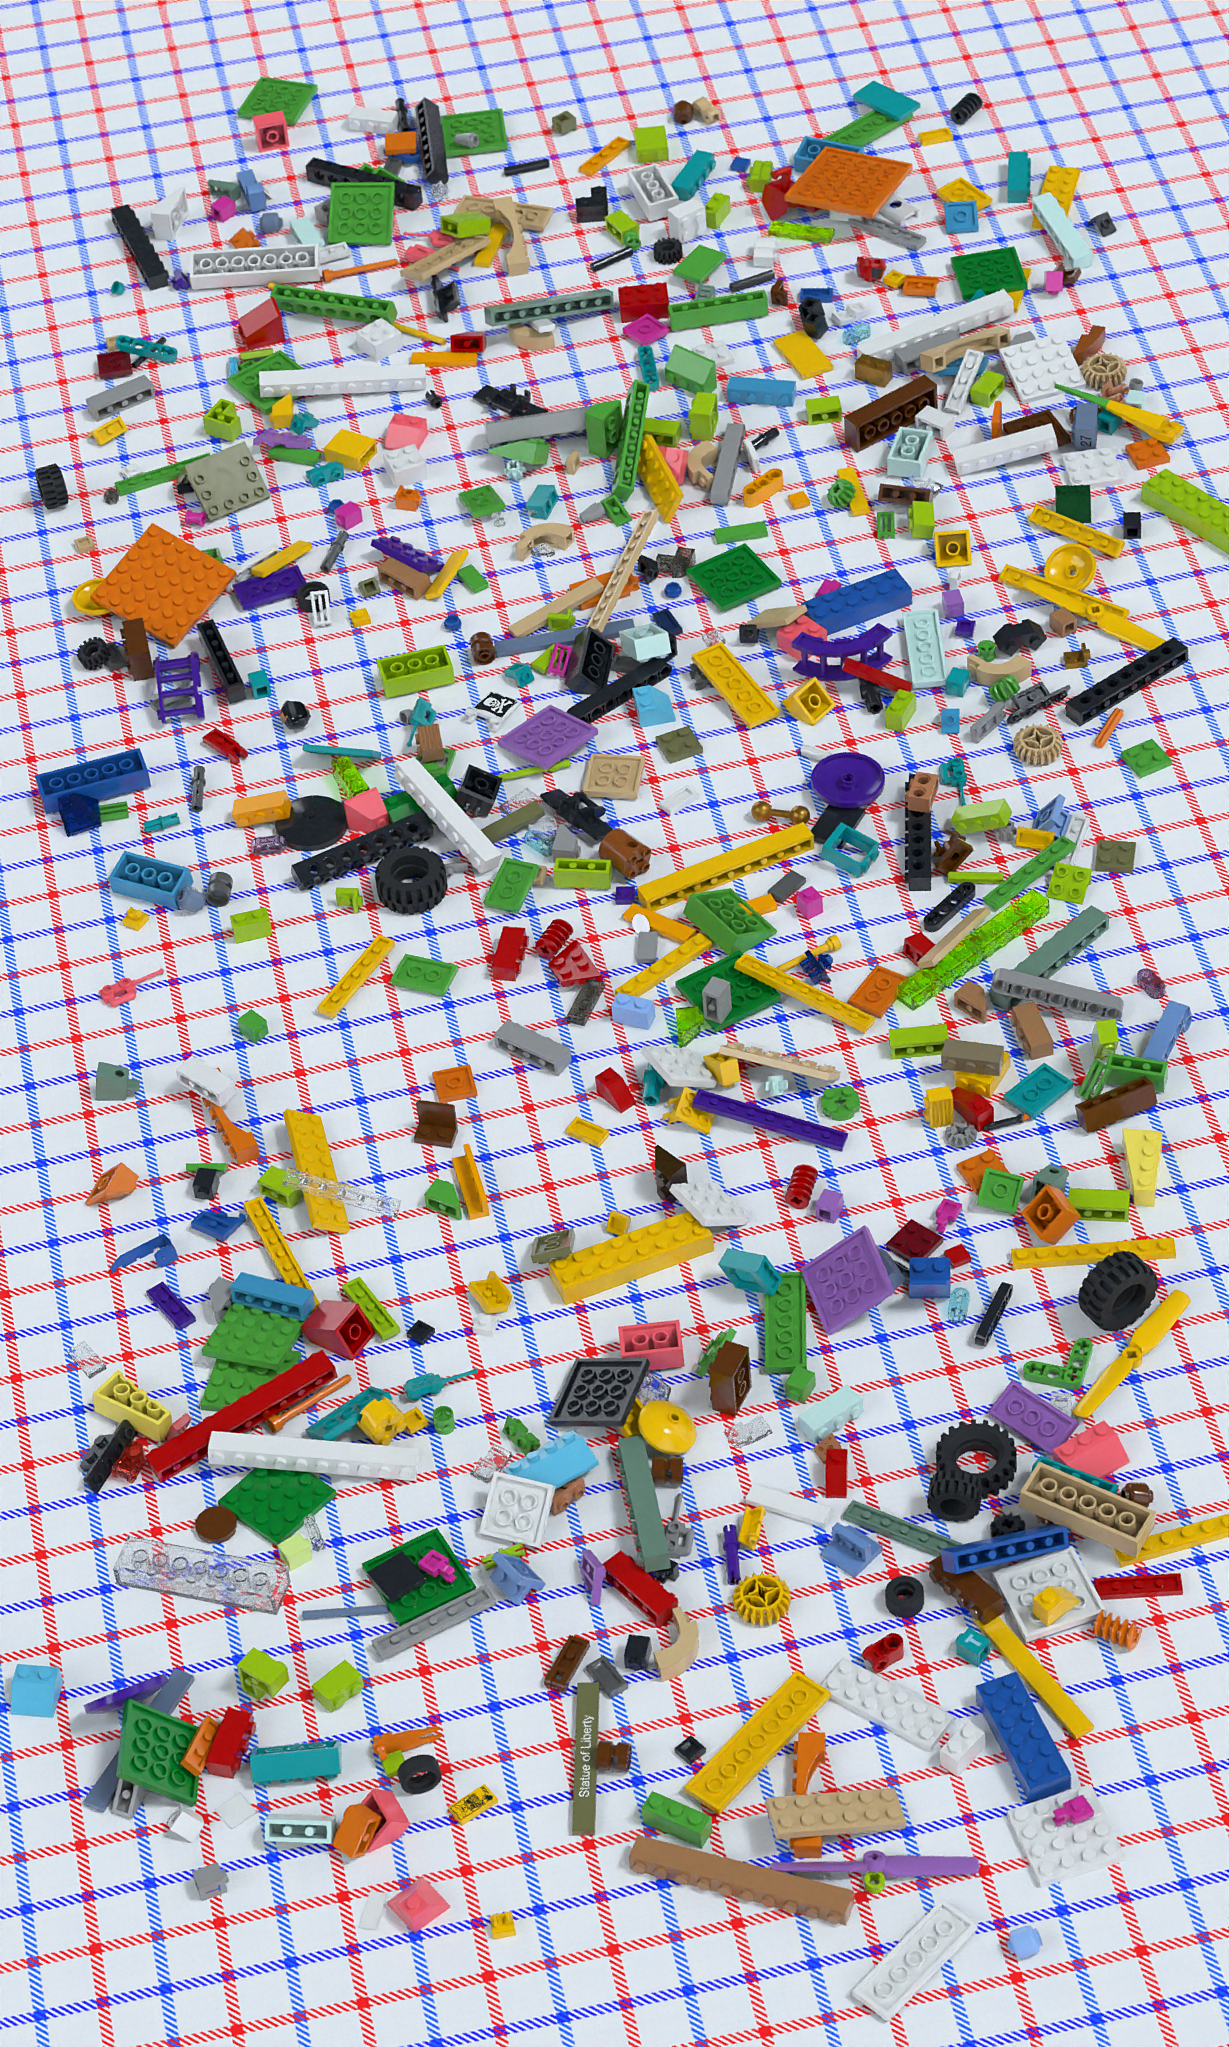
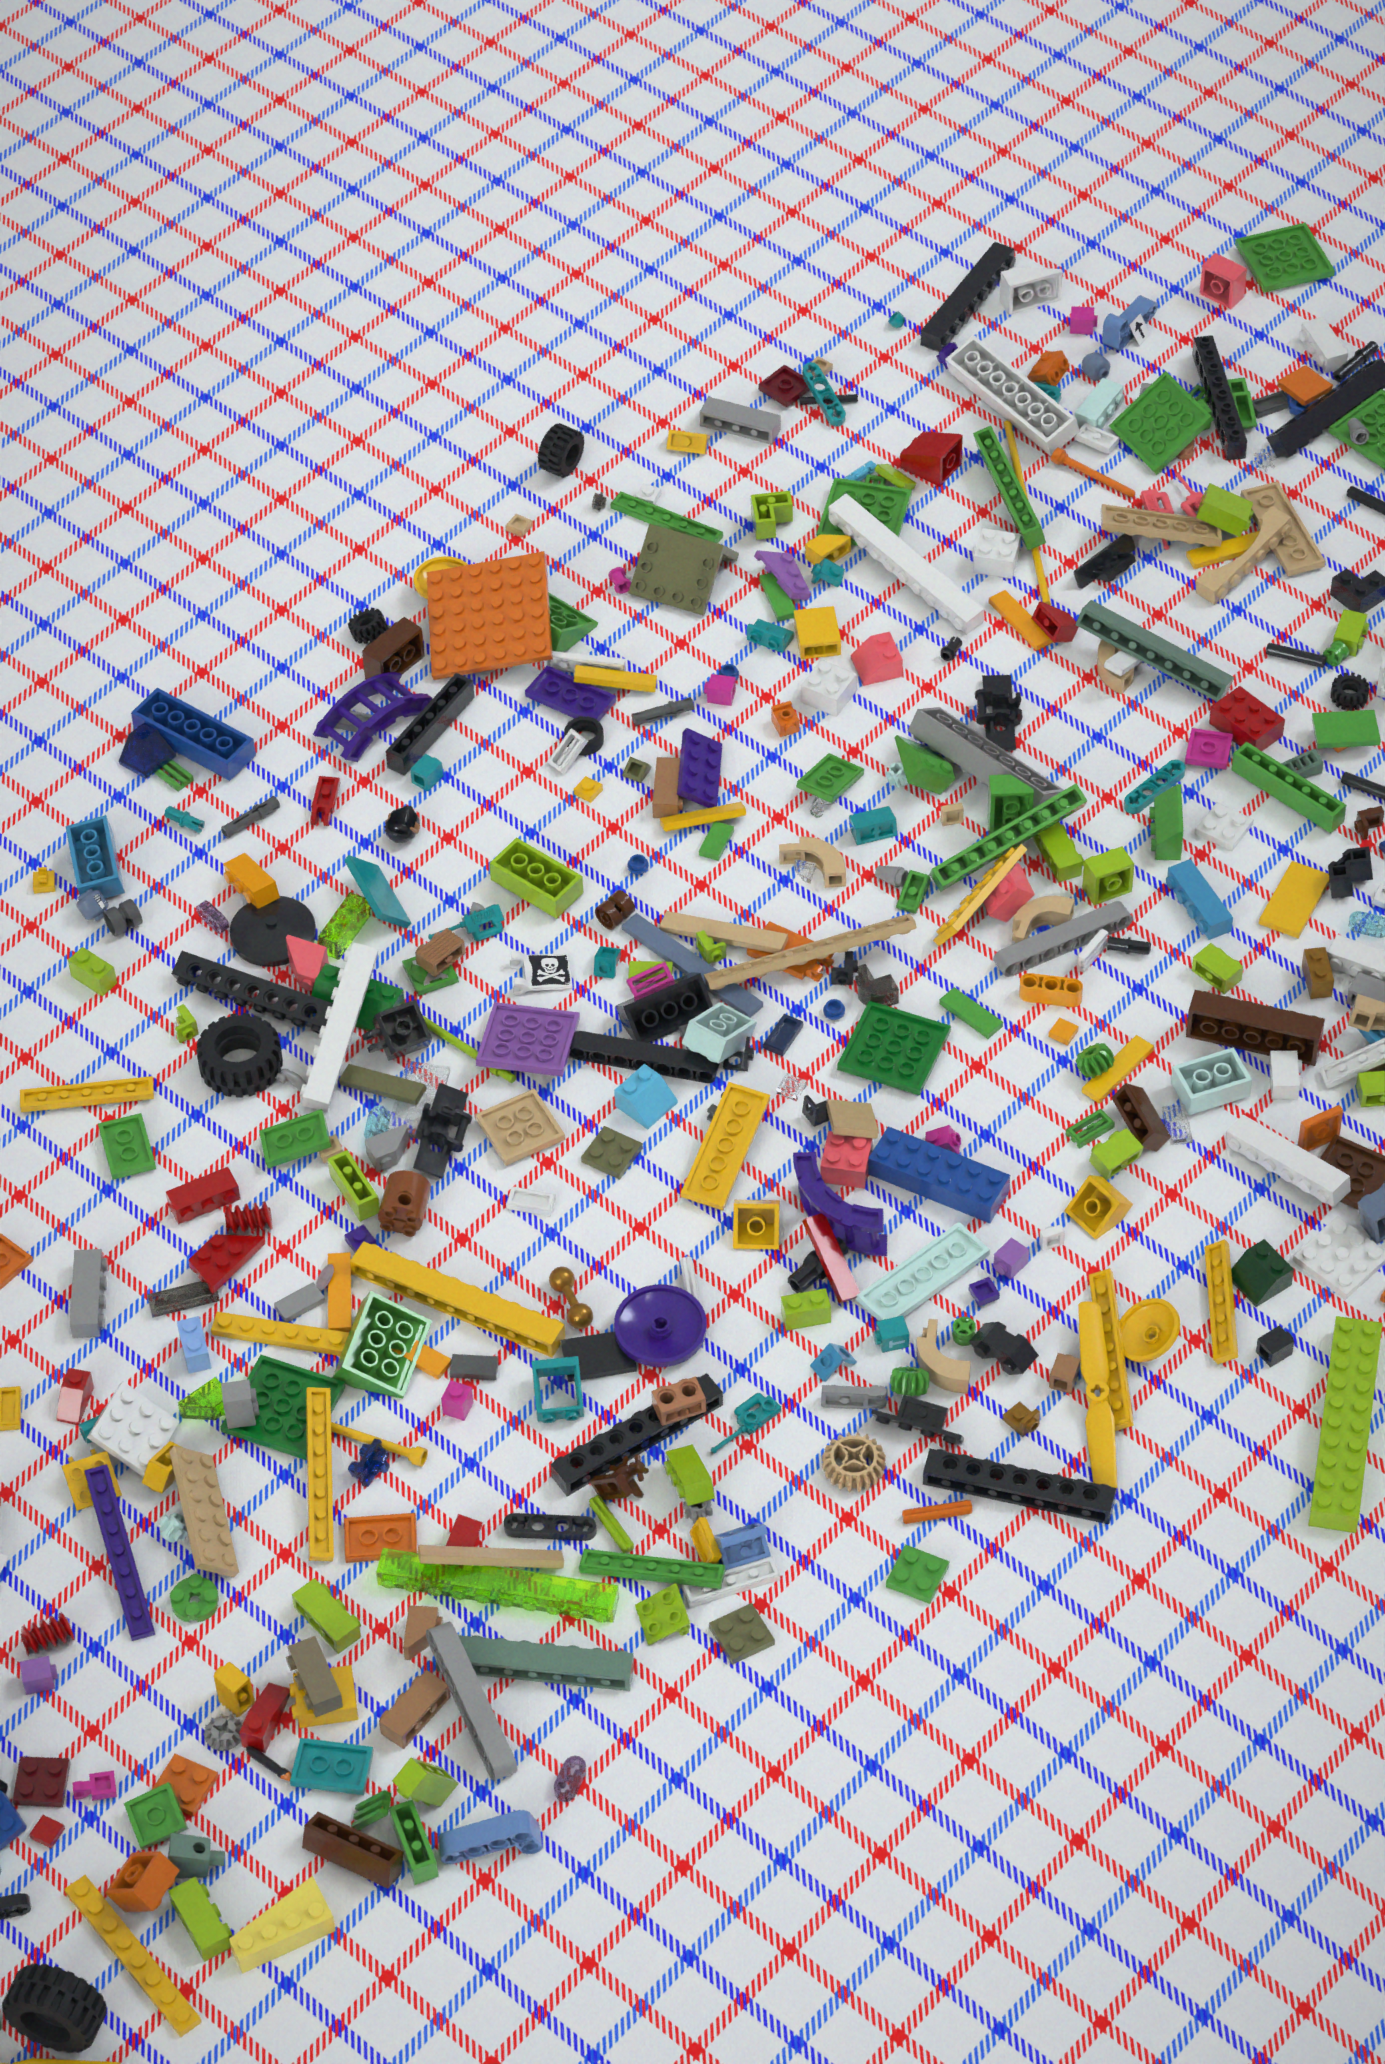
camera: 50 degrees right, 5 degrees up
sand green slope [207,179,241,202] -> none

